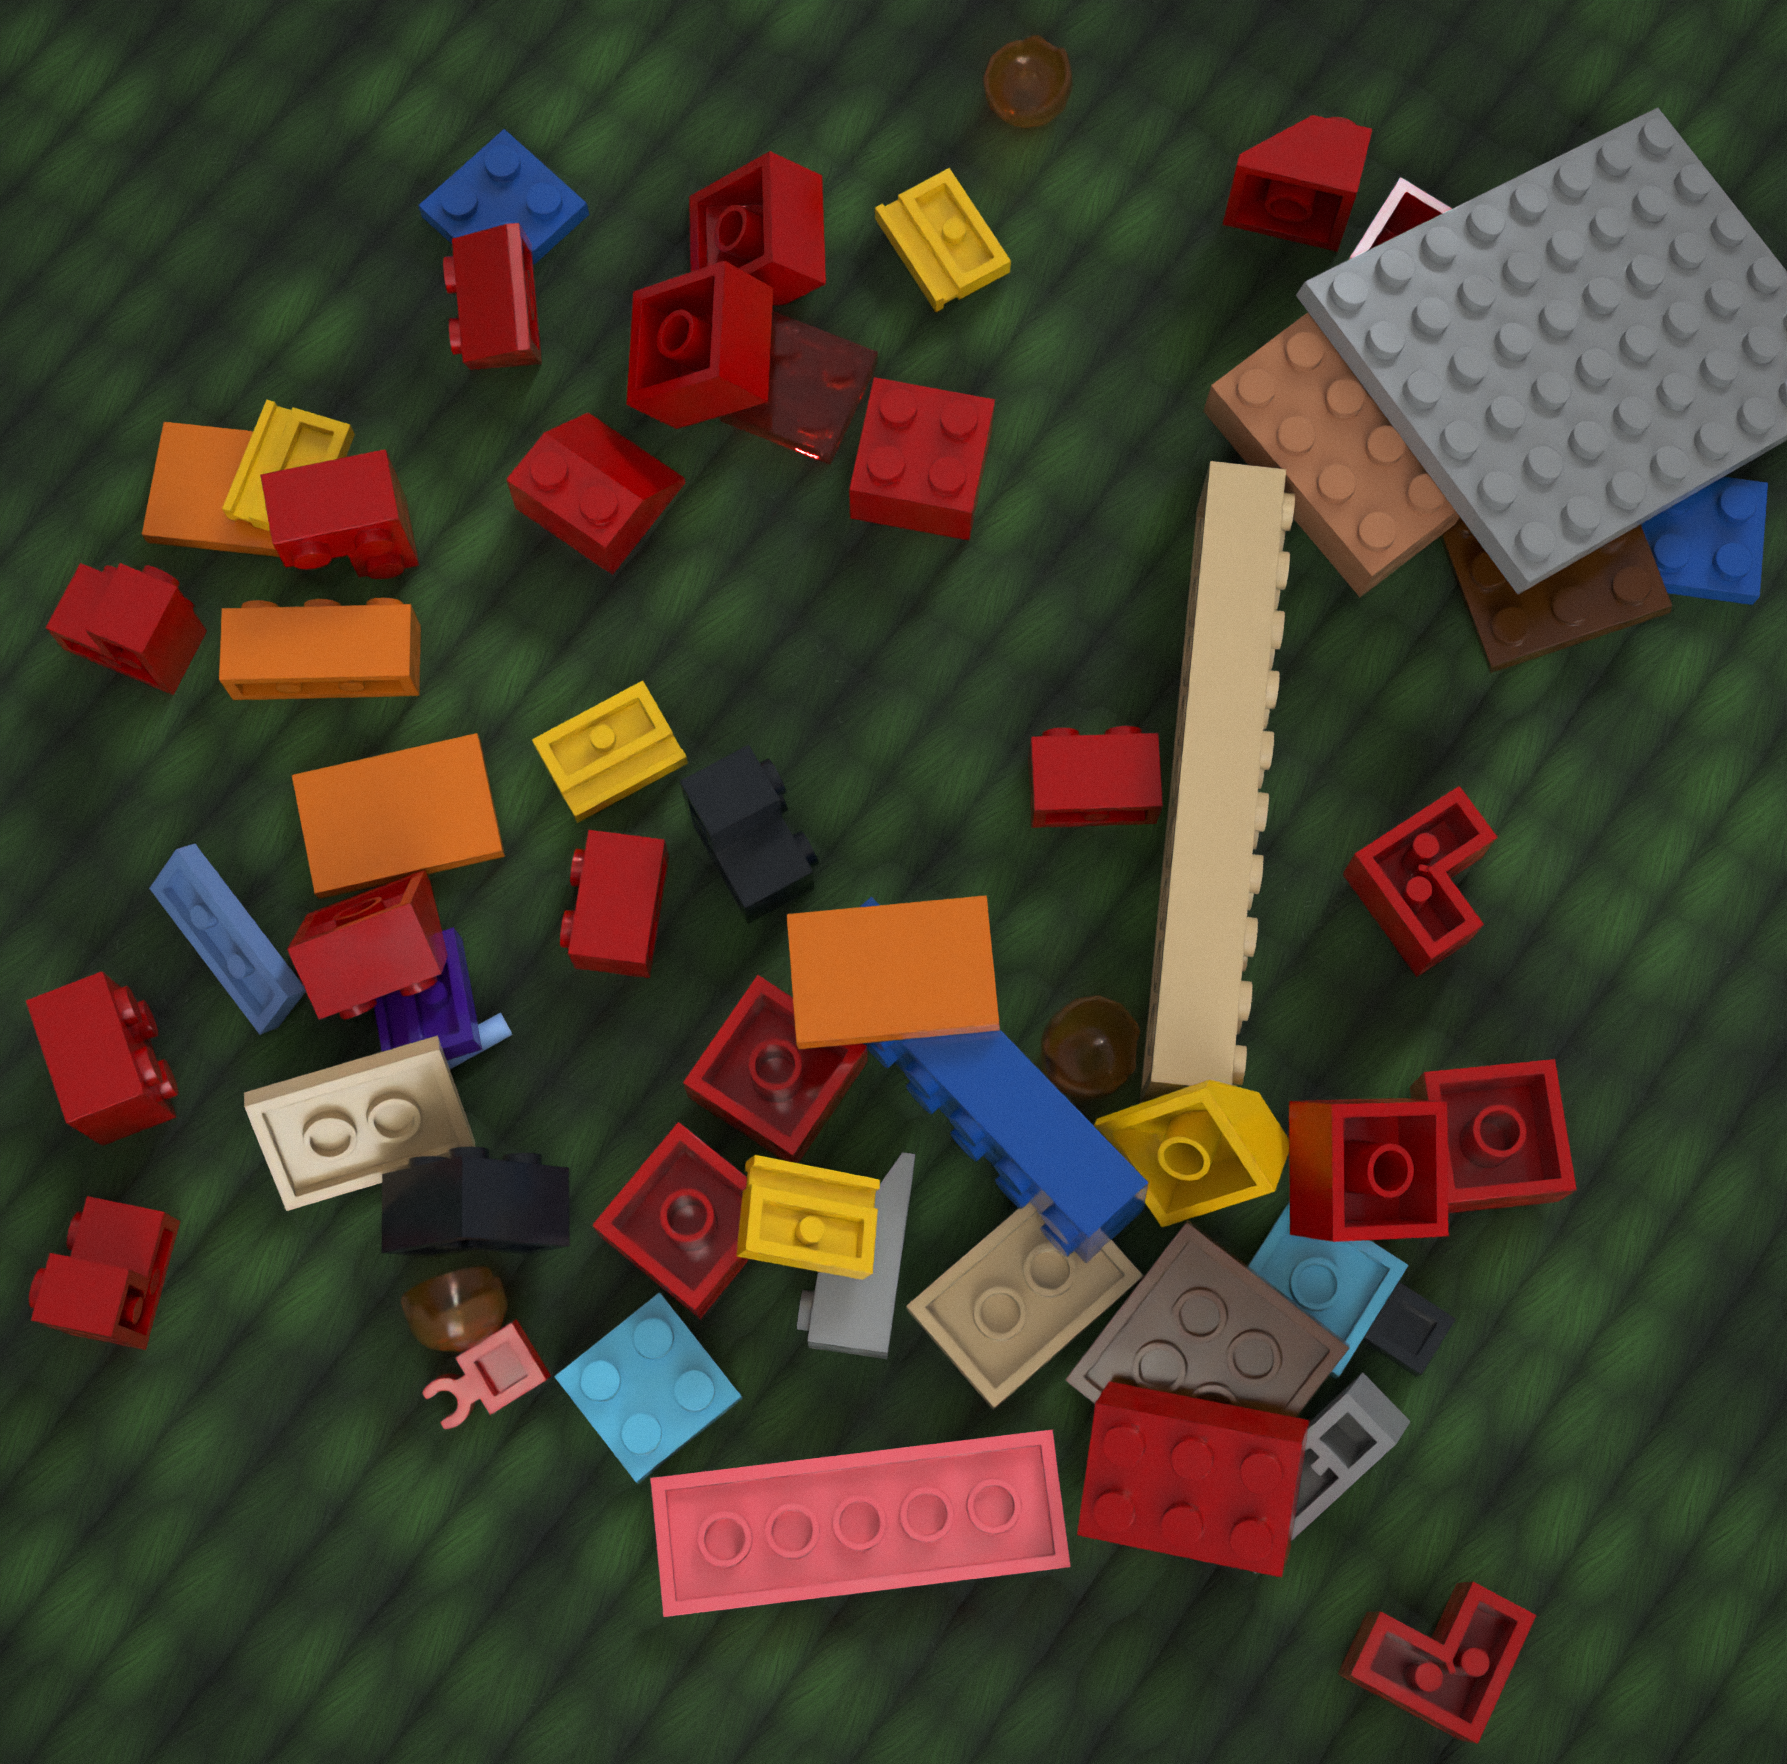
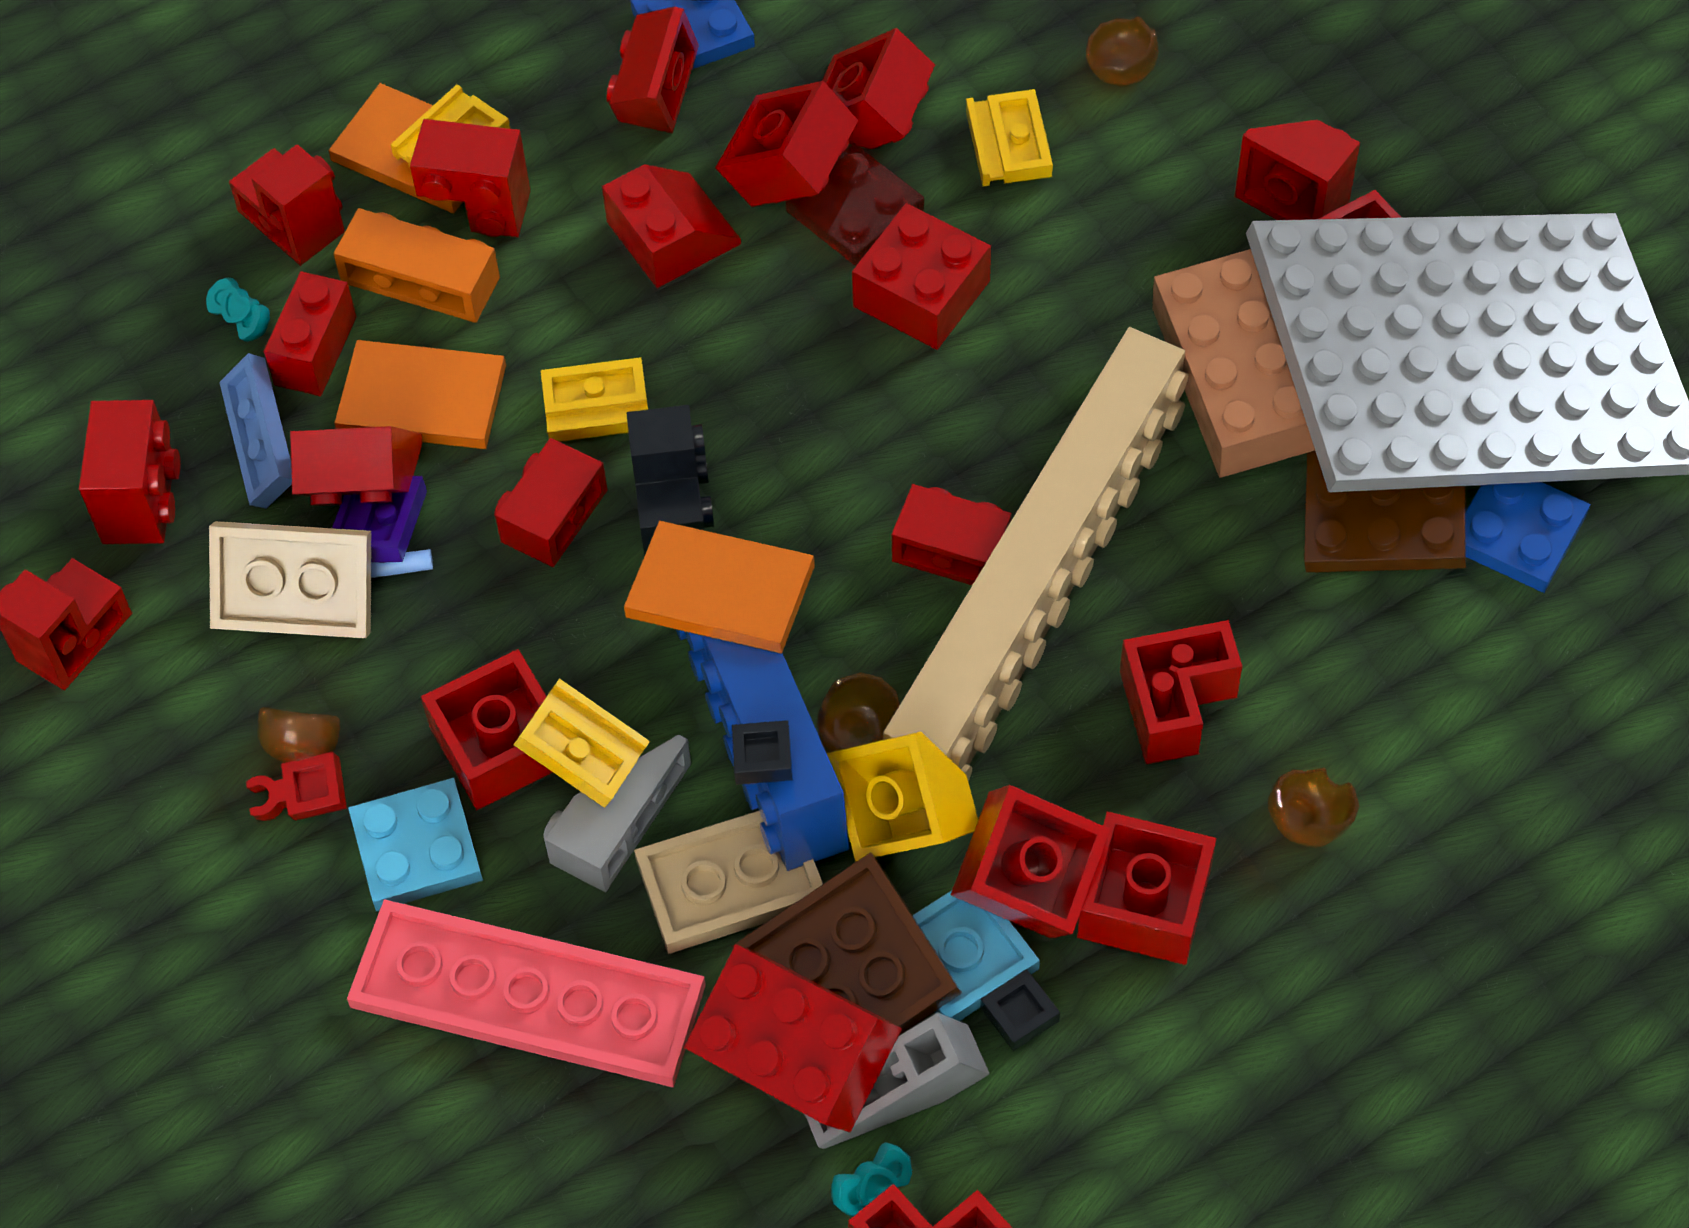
camera: 25 degrees right, 15 degrees down
black brick [381,1147,570,1258] -> none
red brick [683,975,868,1163] -> none
none -> teal piece [206,278,270,342]
none -> red brick [264,271,357,396]
none -> black plate [732,720,793,785]
none -> teal piece [831,1143,912,1217]
none -> clear orange hair [1268,768,1360,848]

